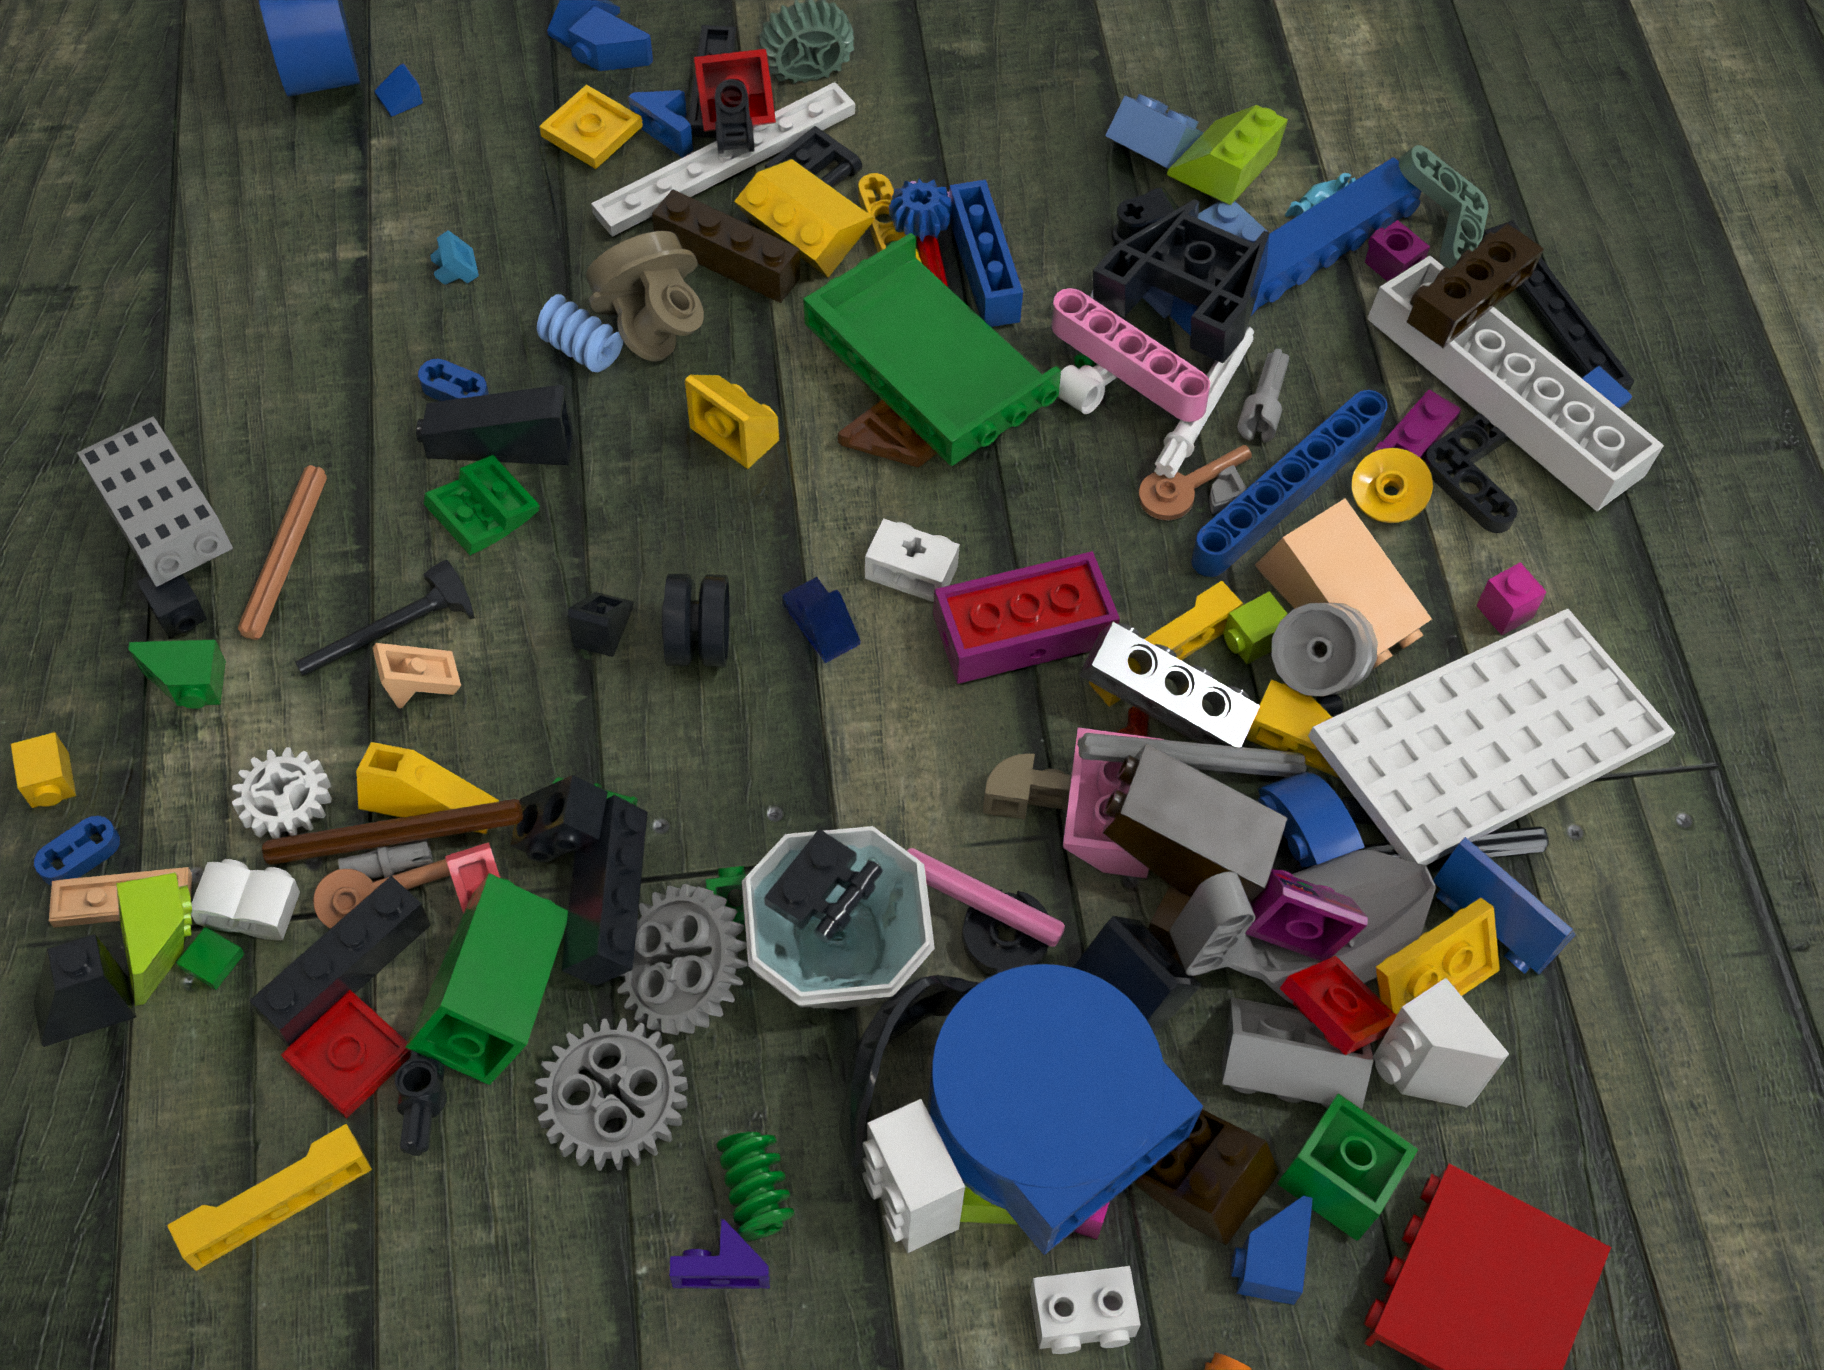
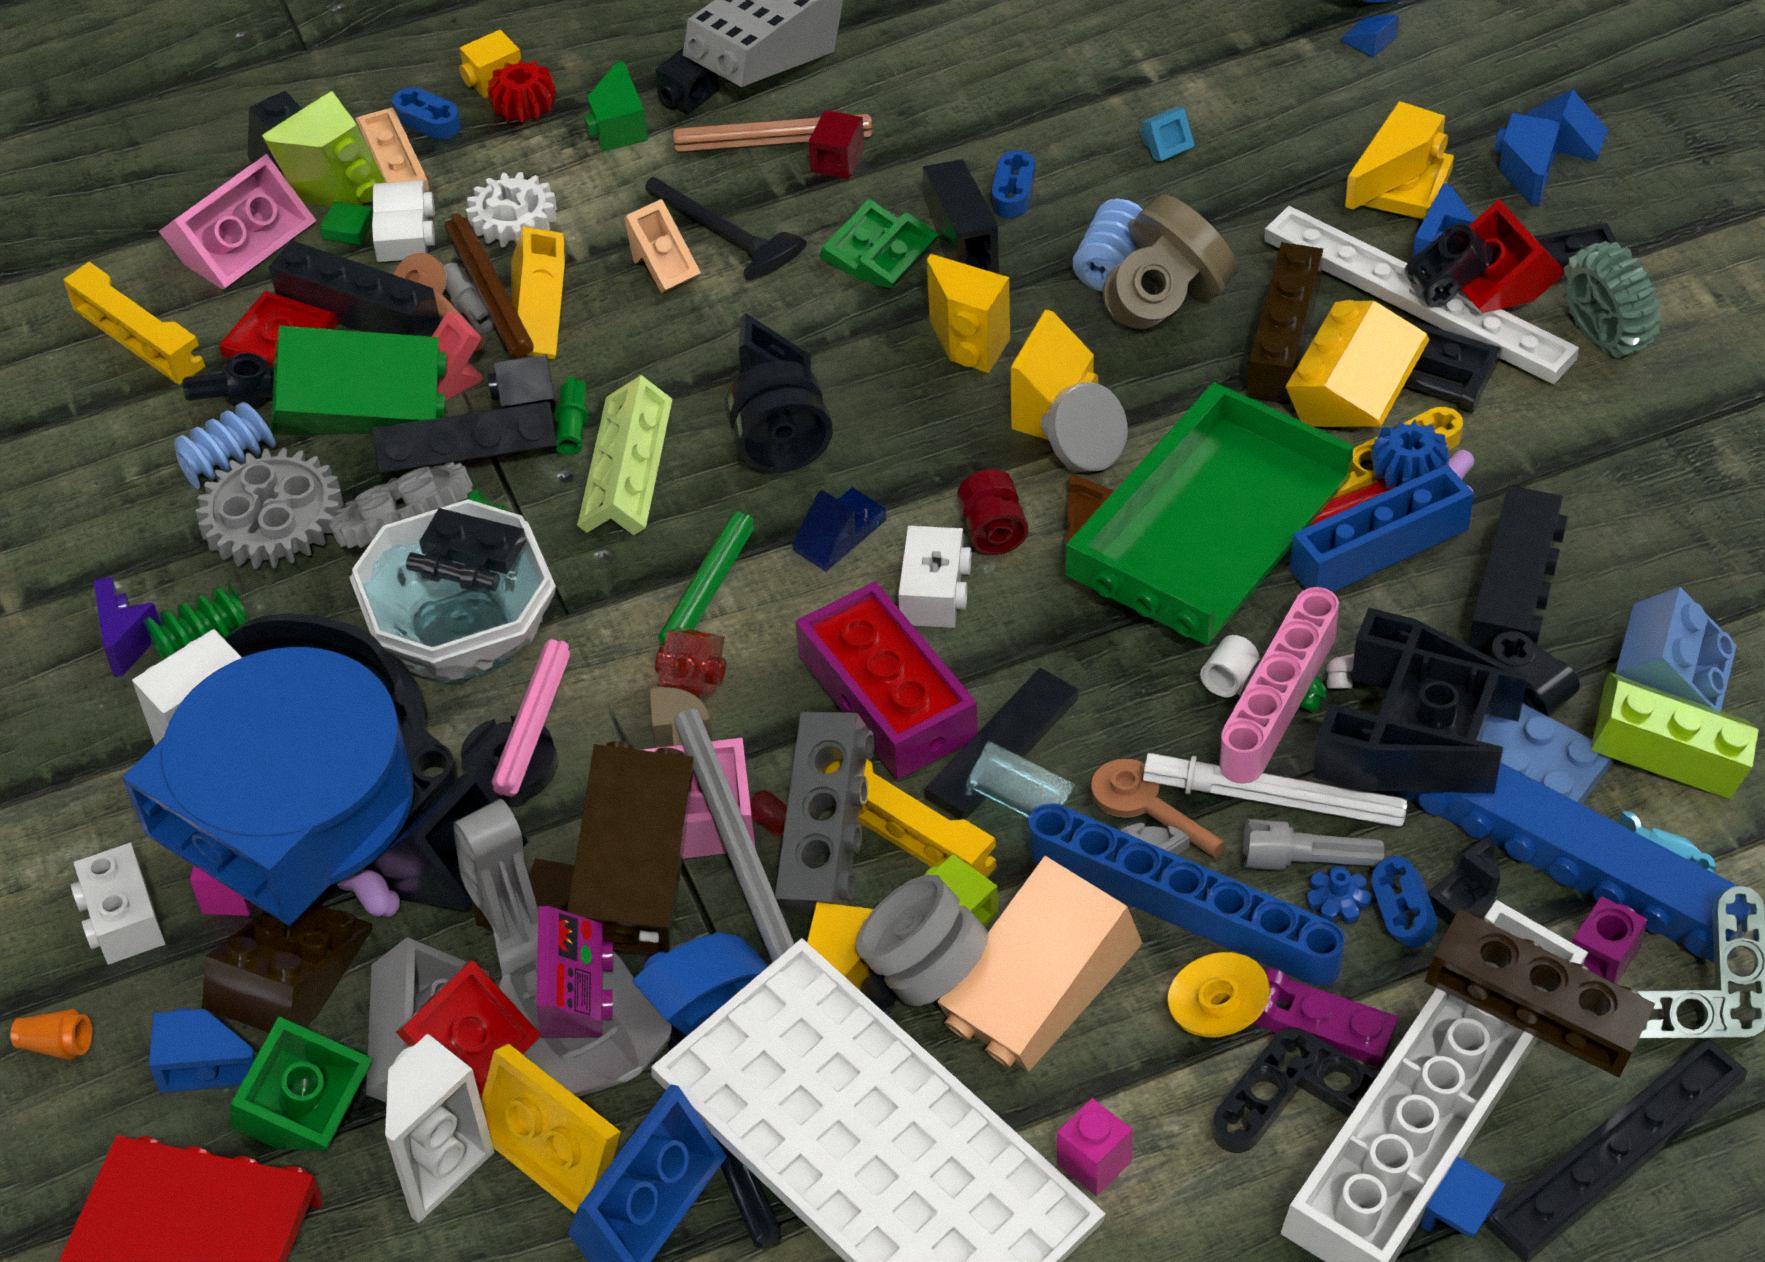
camera: 80 degrees right, 10 degrees down
none -> bright pink slope [159,154,316,290]
none -> light blue piece [174,402,276,489]
none -> red gear [487,59,556,124]
none -> yellowish green fence [577,375,672,535]
none -> clear red brick [655,627,726,699]
none -> green axle [658,511,754,653]
none -> dark red panel [808,110,864,179]
none -> black tile [925,667,1078,820]
none -> yellow slope [927,254,1010,373]
none -> dark red wheel [957,469,1028,555]
none -> clear light blue tile [965,741,1075,818]
none -> light grey tile [1041,382,1128,473]
none -> blue plant [1306,866,1371,924]
none -> yellow slope [1345,101,1448,210]
none -> blue beam [1371,856,1437,948]
none -> black slope [1428,834,1500,925]
none -> black brick [1468,485,1568,657]

